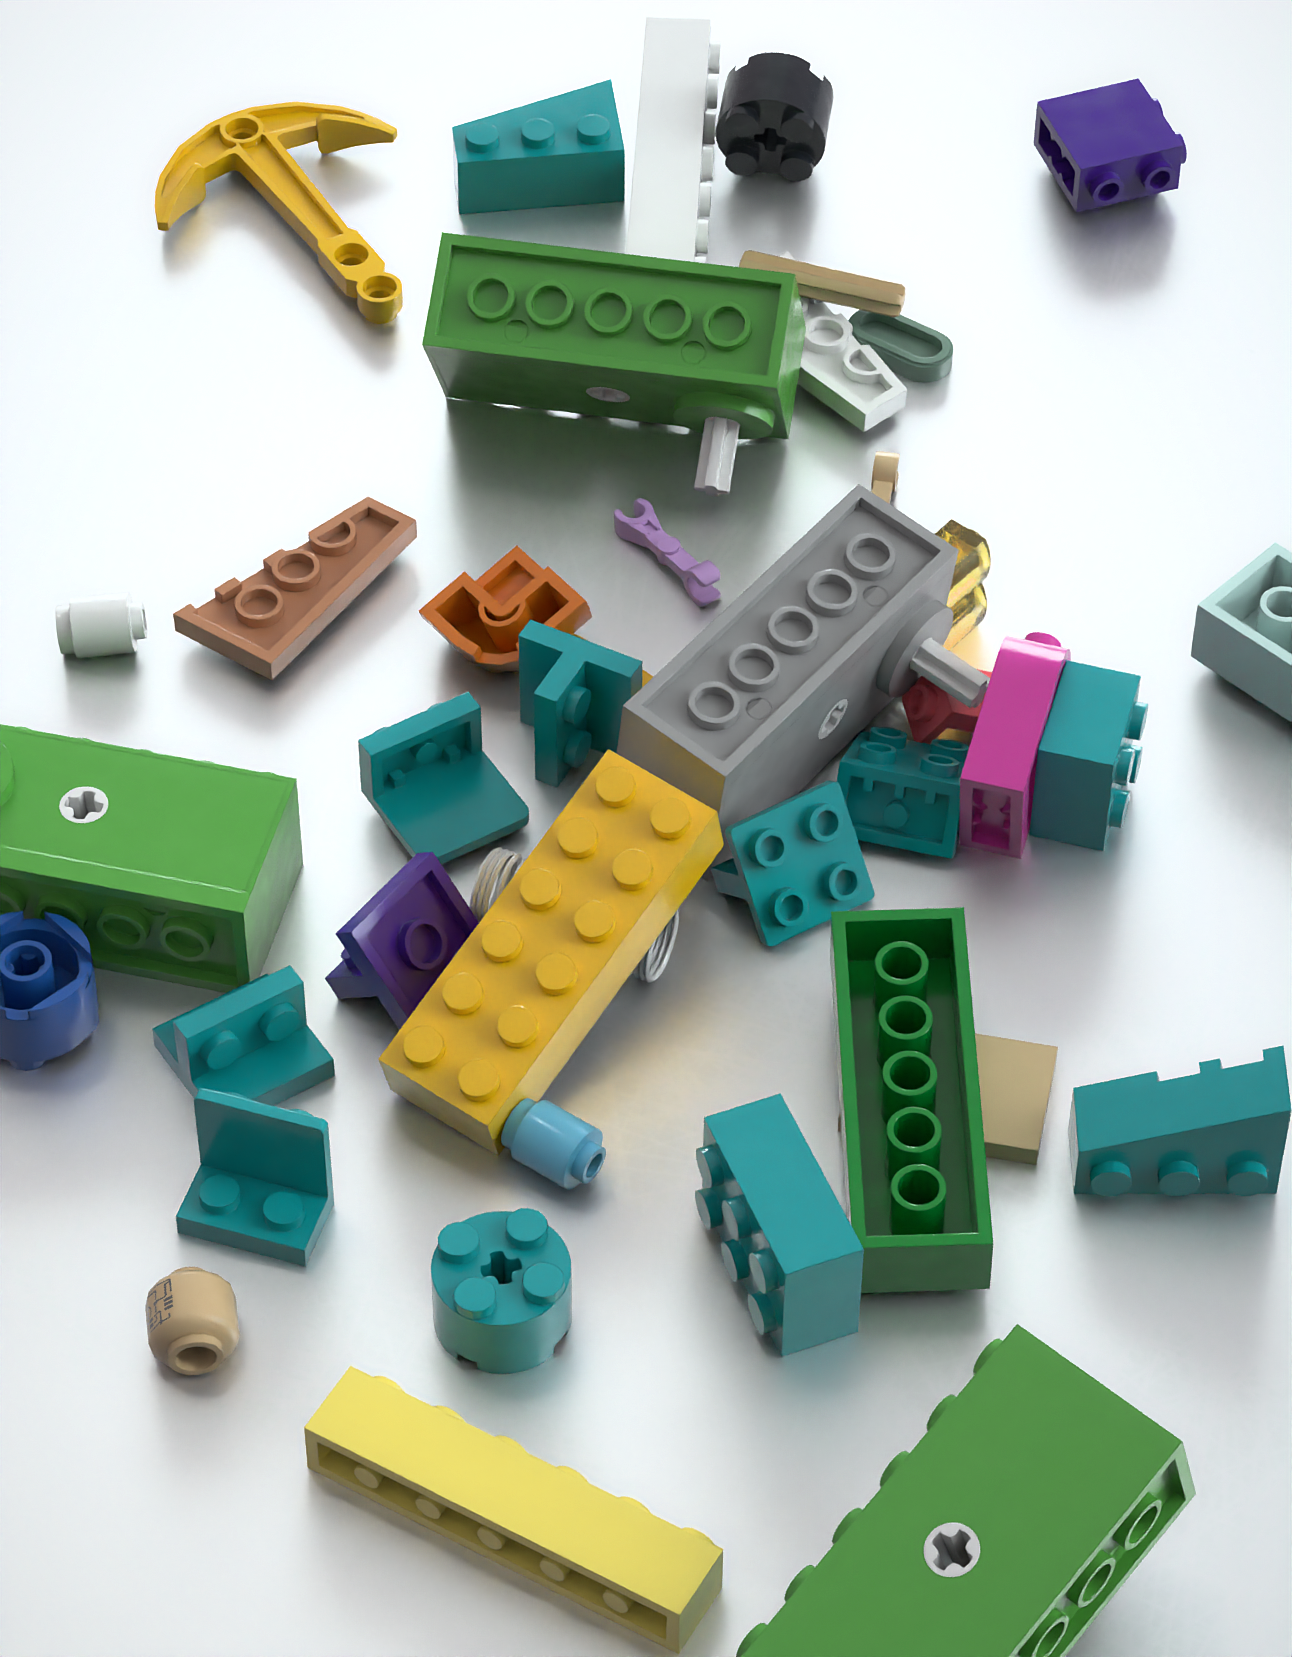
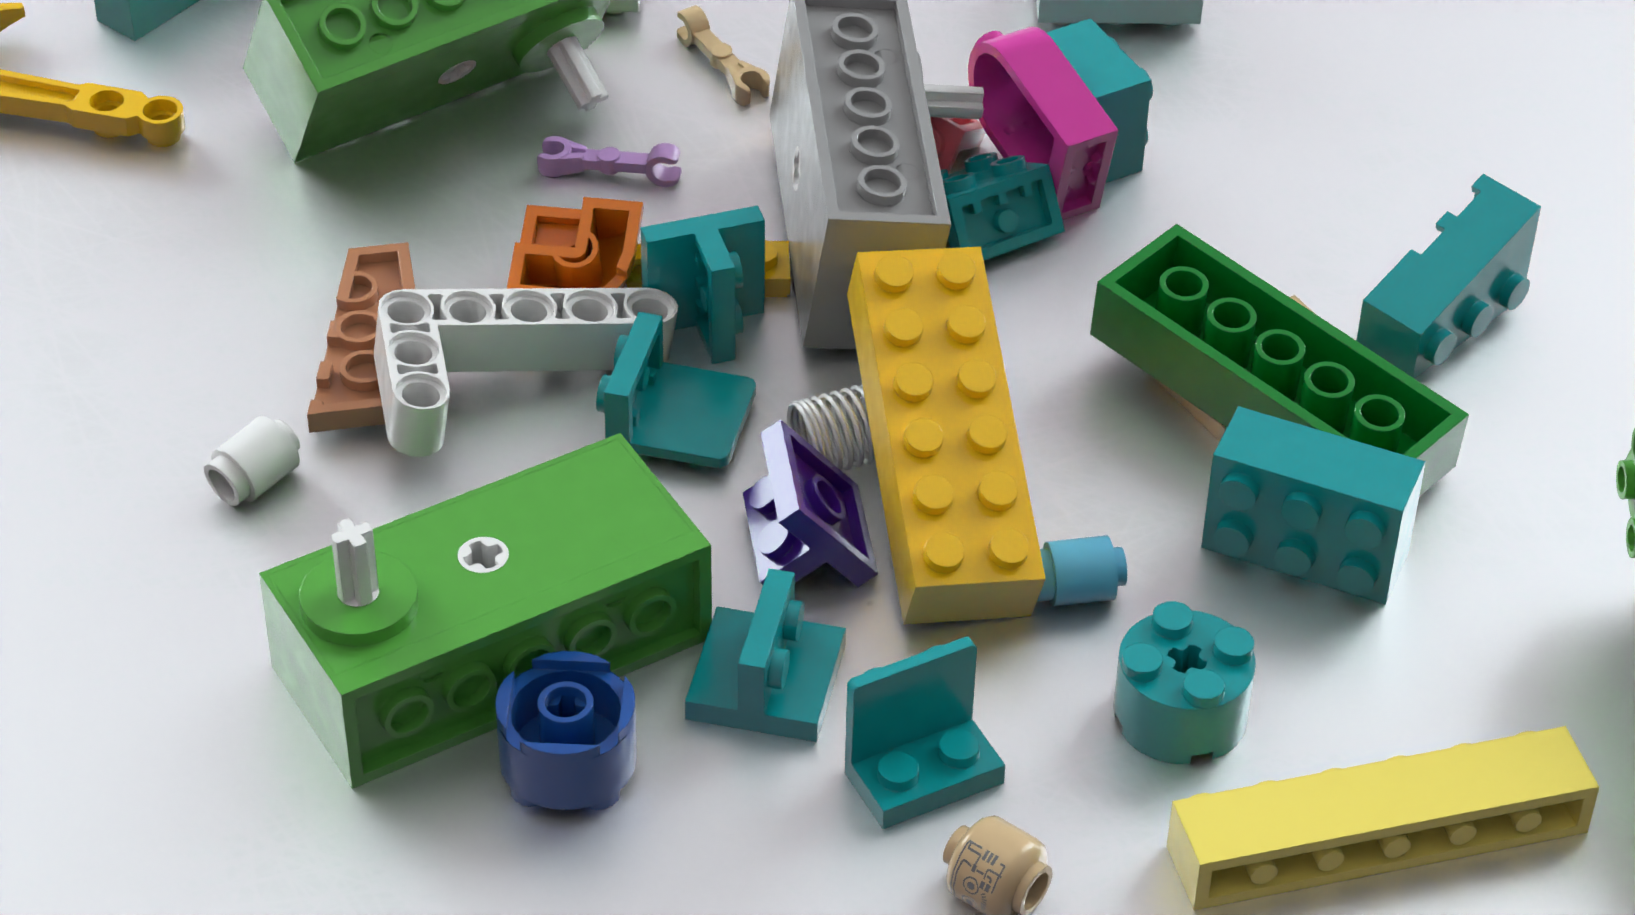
camera: 45 degrees left, 5 degrees down
teal bracket [710,780,875,947] -> none
none -> white beam [374,288,678,457]

